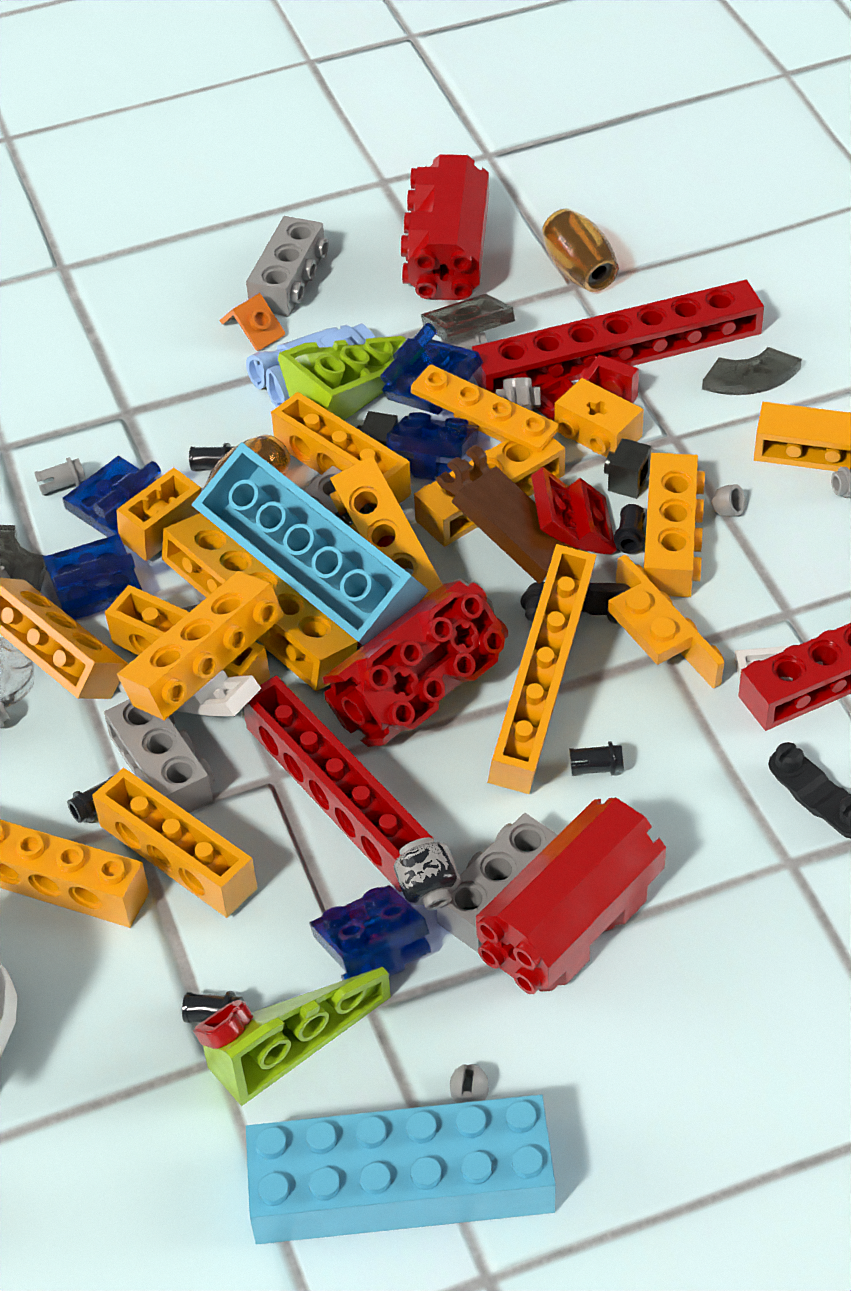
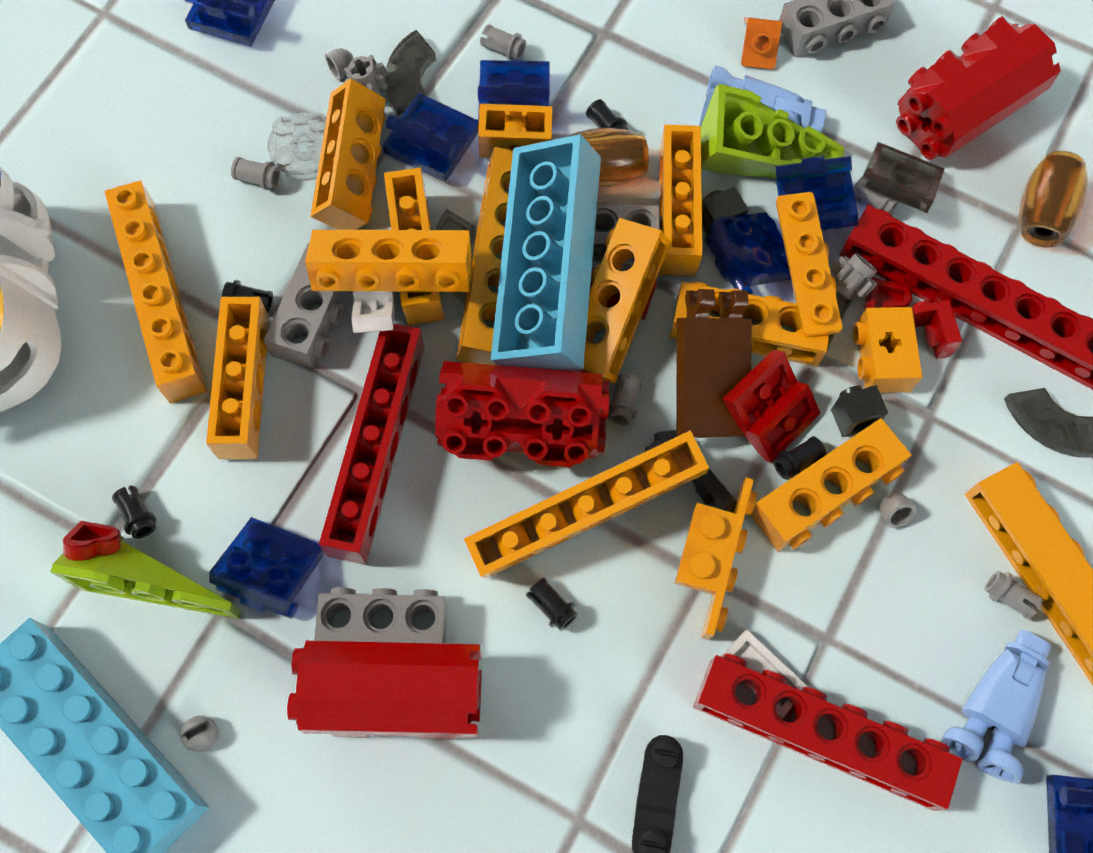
camera: 45 degrees right, 20 degrees up
head [393,837,461,910] -> none

